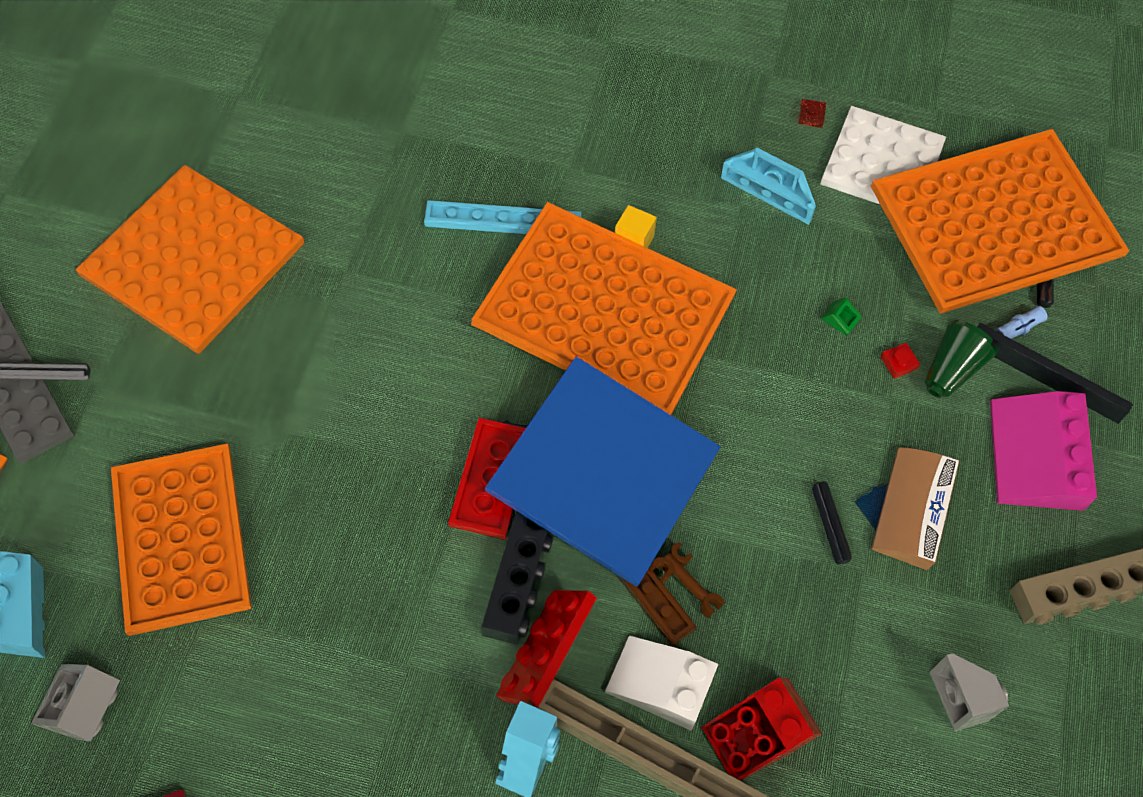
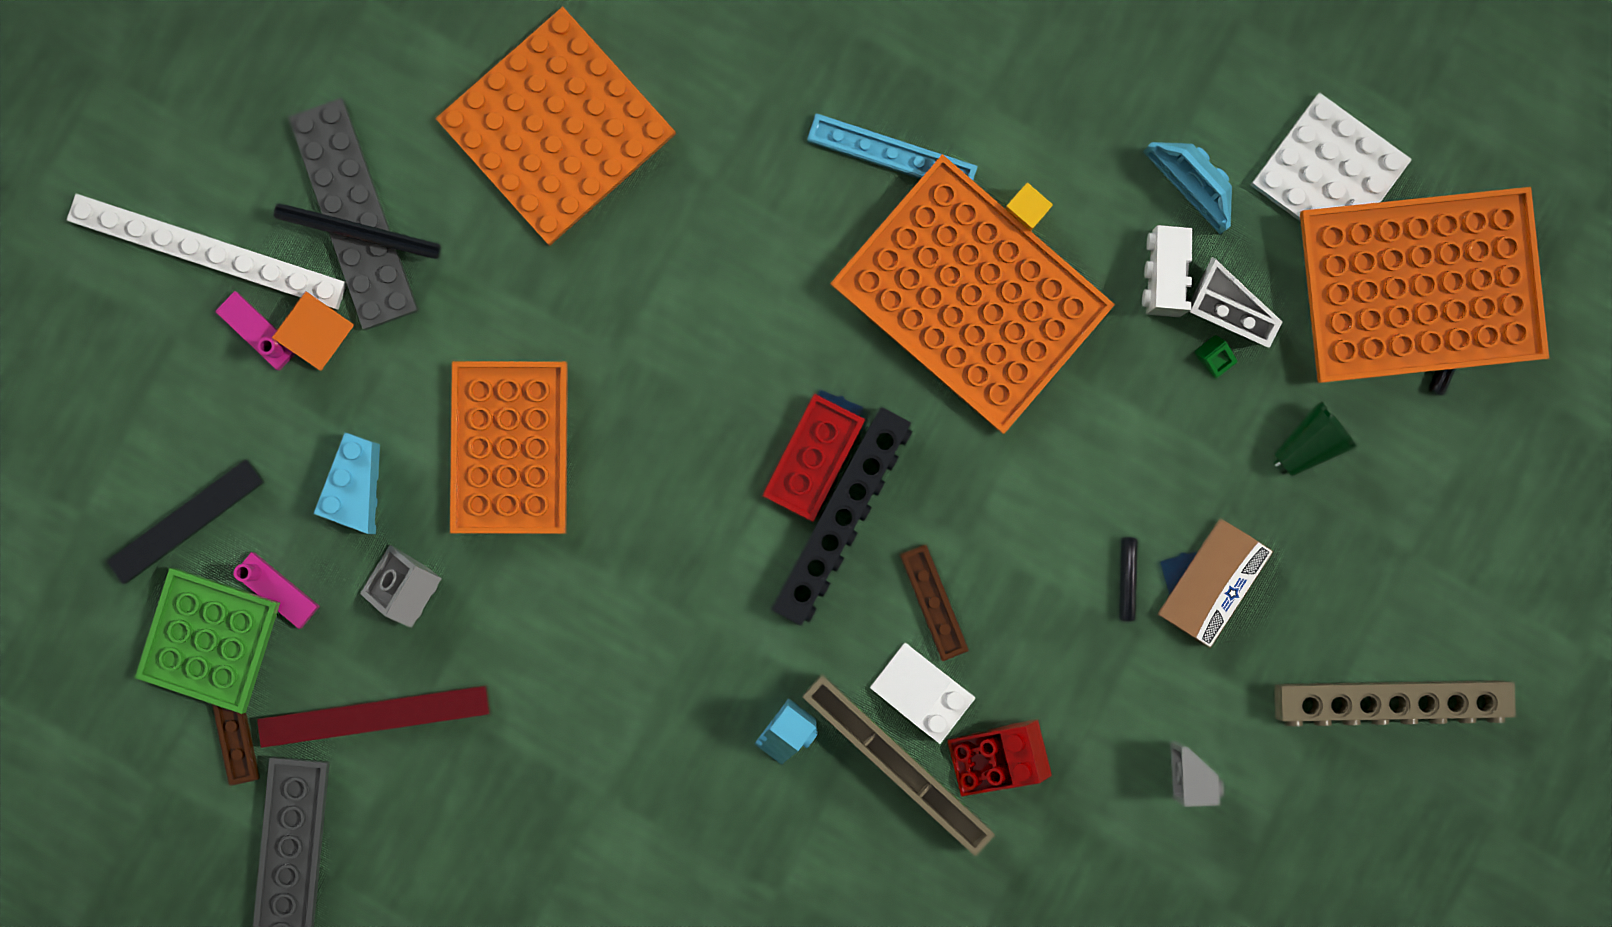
camera: 20 degrees right, 25 degrees up
blue tile [485,356,721,587] -> none
red plate [496,590,597,708] -> none
reddish brown bar [649,542,725,618] -> none
clear red plate [798,99,826,128] -> none
red plate [881,343,920,379] -> none
black tile [977,323,1133,424] -> none
dark pink slope [990,391,1097,511] -> none
light blue pin [994,306,1047,339] -> none
none -> white wedge [1142,225,1192,317]
none -> white wedge [1189,257,1282,348]

